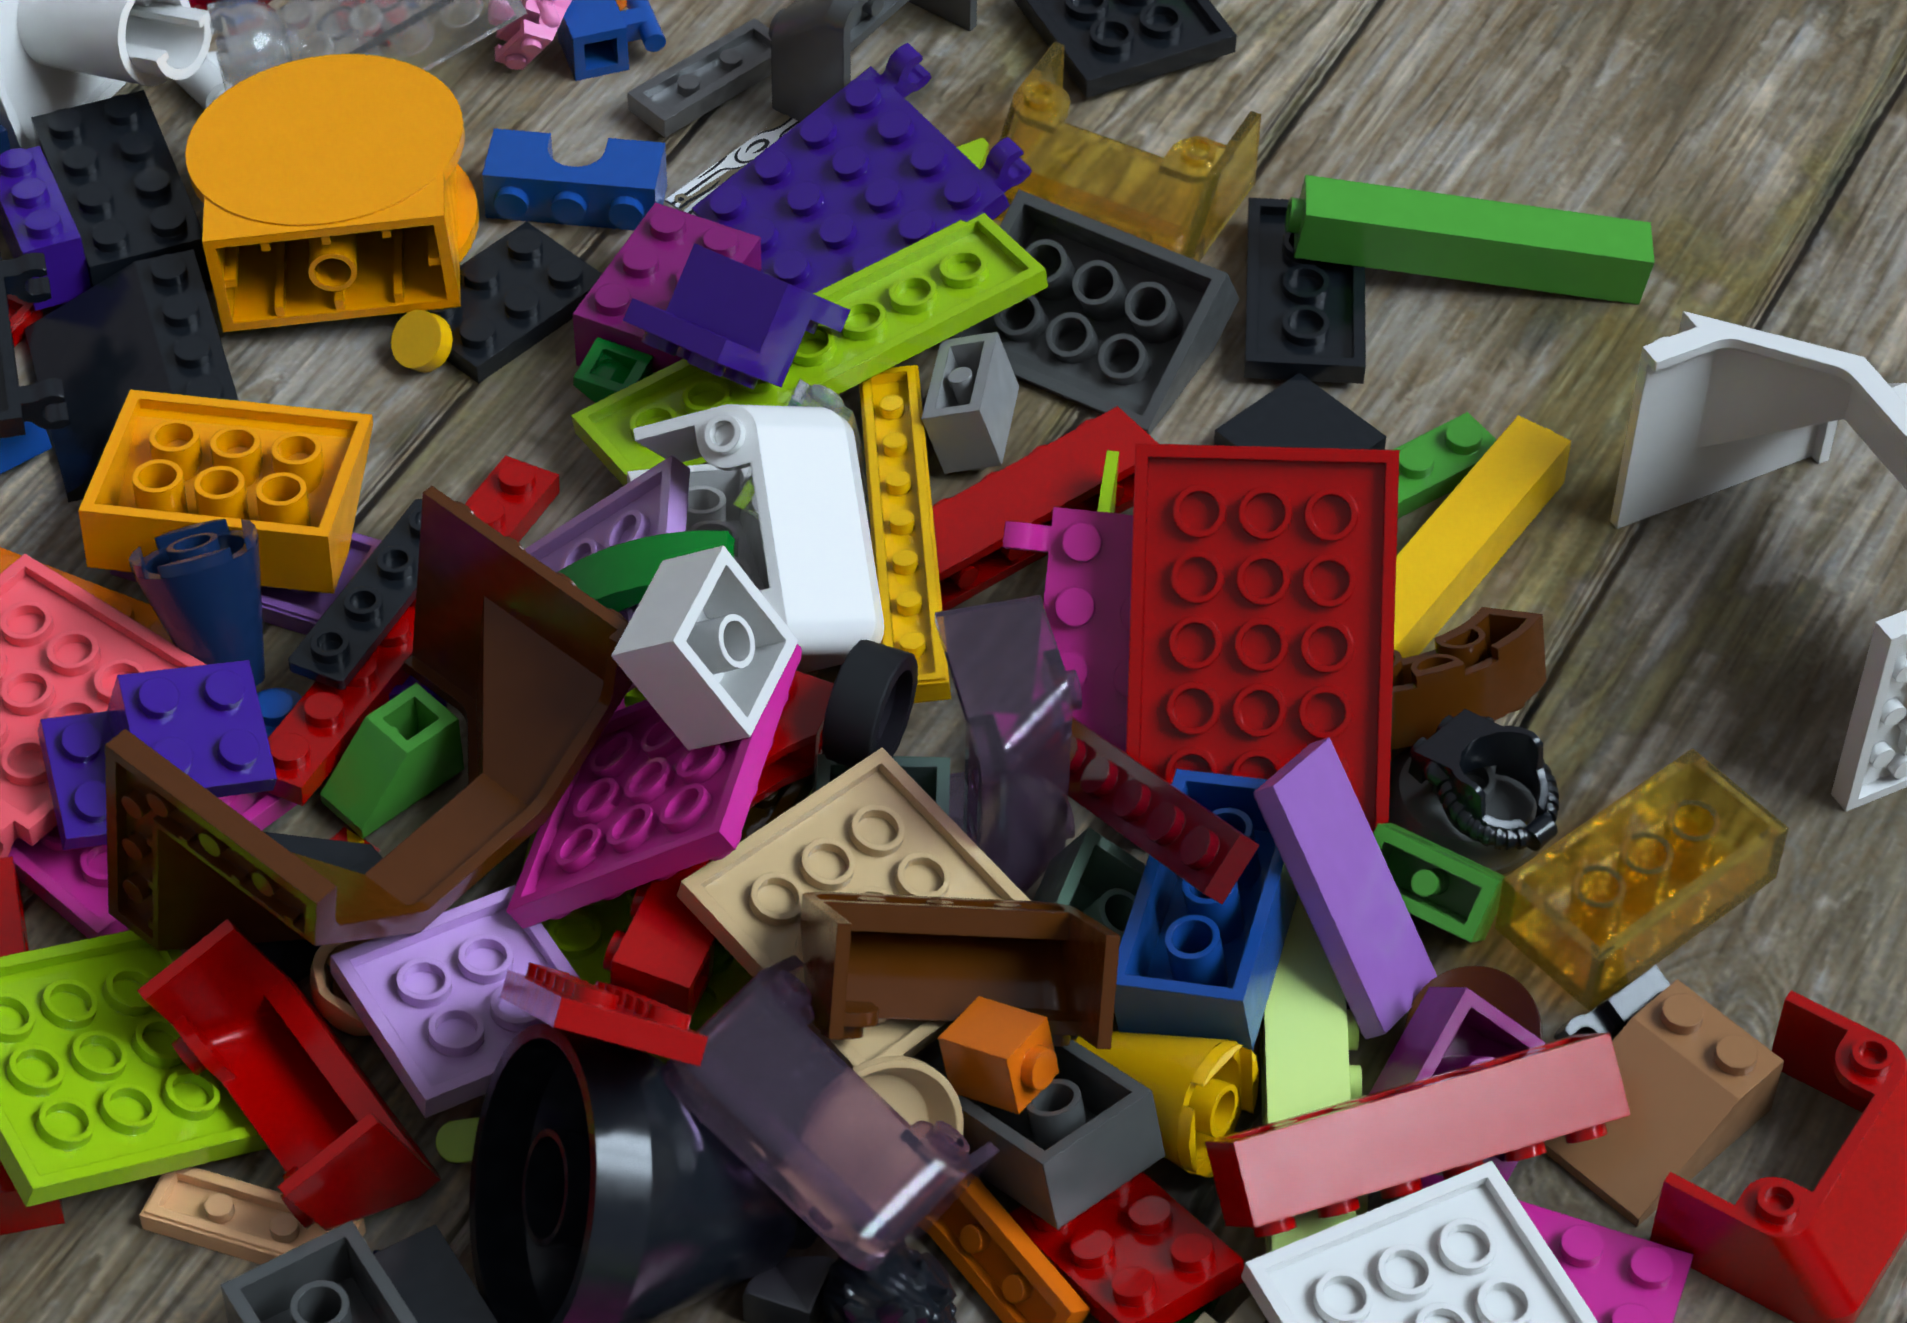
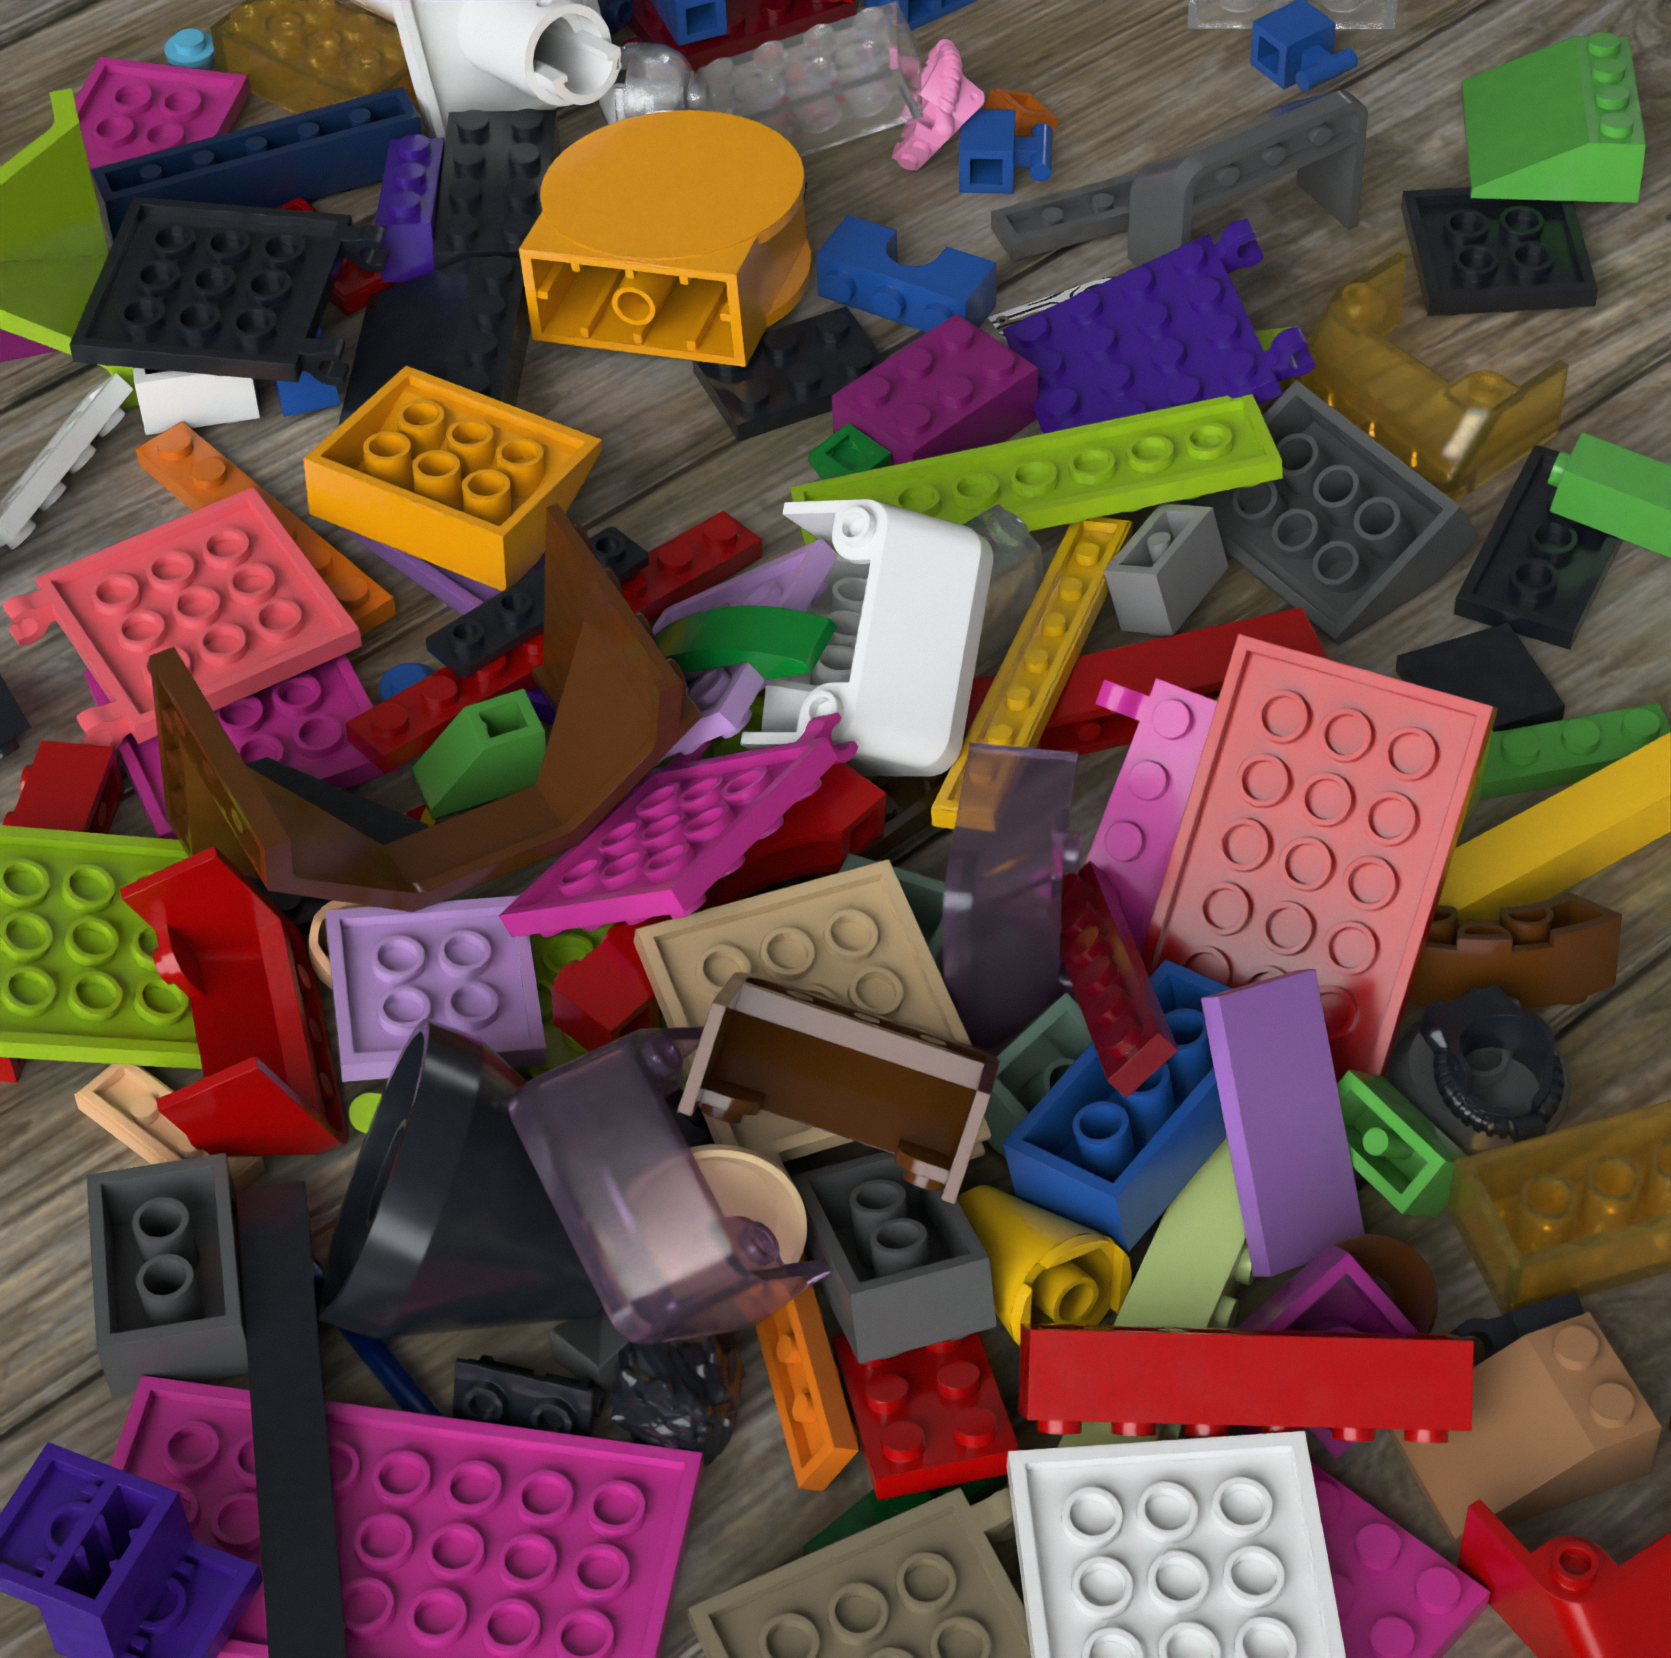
camera: 25 degrees right, 0 degrees up
dark purple bracket [37,660,277,850] -> none
dark blue cone [128,519,265,686] -> none
yellow tile [391,310,453,373] -> none
red plate [500,962,708,1067] -> none
white brick [611,545,799,750] -> none
dark purple bracket [623,243,850,389] -> none
black tyre [822,640,918,767] -> none
orange brick [938,996,1059,1115] -> none

